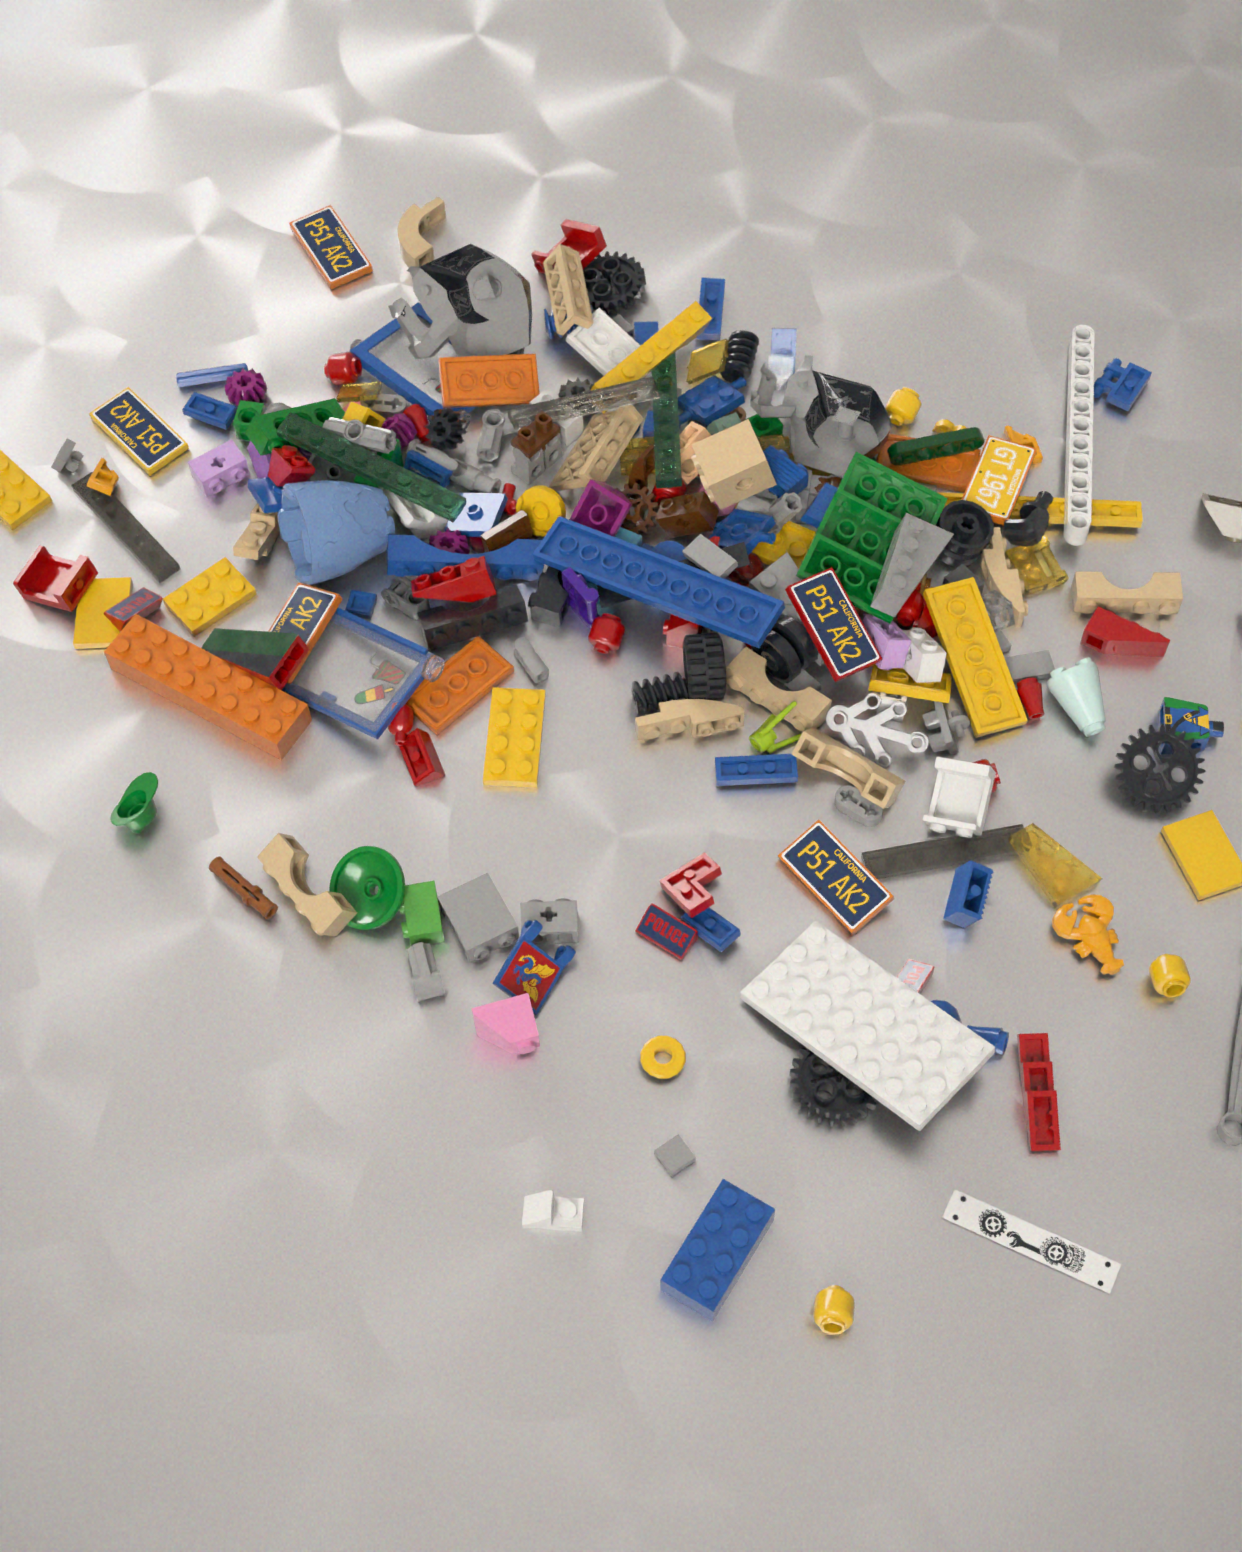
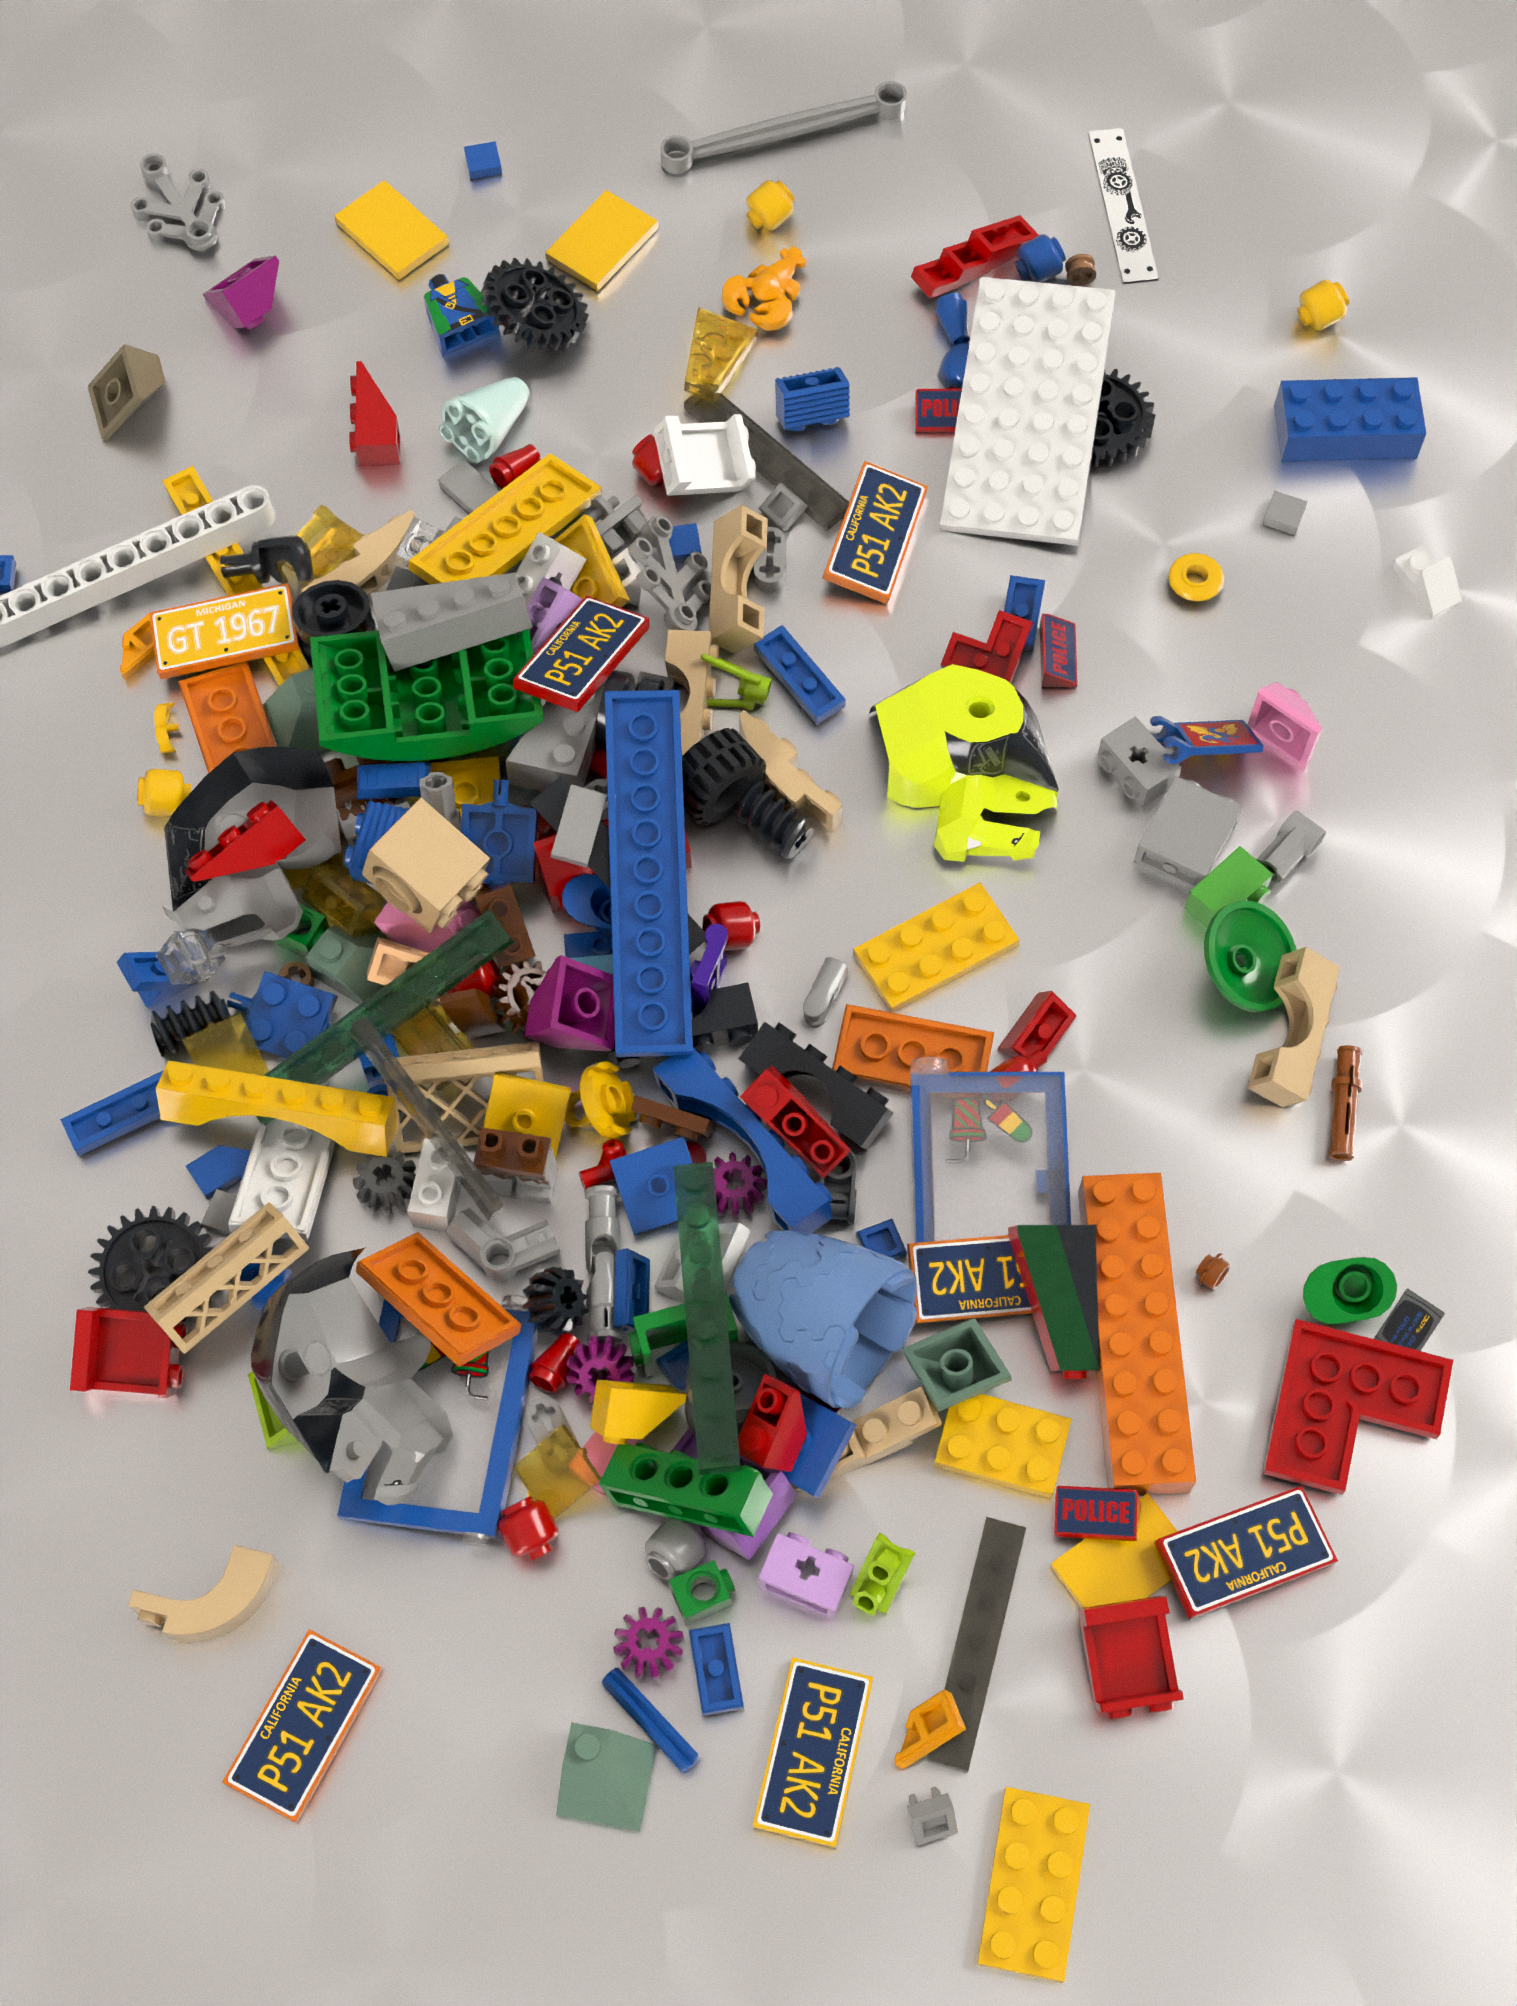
camera: 125 degrees left, 5 degrees up
light grey piece [322,417,397,454] -> none
dark green beam [887,427,985,466] -> none
tan arch [1071,572,1183,615] -> none
none -> red slope [184,800,306,882]
none -> yellow plate [483,1072,571,1159]
none -> sand green slope [556,1722,657,1832]
none -> blue tile [669,523,702,562]
none -> light grey tile [758,482,808,533]
none -> lime hips [850,1532,916,1615]
none -> neon yellow piece [869,664,1059,862]
none -> sand green slope [902,1318,1012,1412]
none -> blue head [1014,234,1066,283]
none -> medium nougat bush [1065,254,1097,286]
none -> tile [1154,1485,1338,1620]
none -> dark orange plate [1196,1253,1231,1290]
none -> red plate [1262,1319,1453,1495]
none -> black sticker [1374,1289,1445,1351]

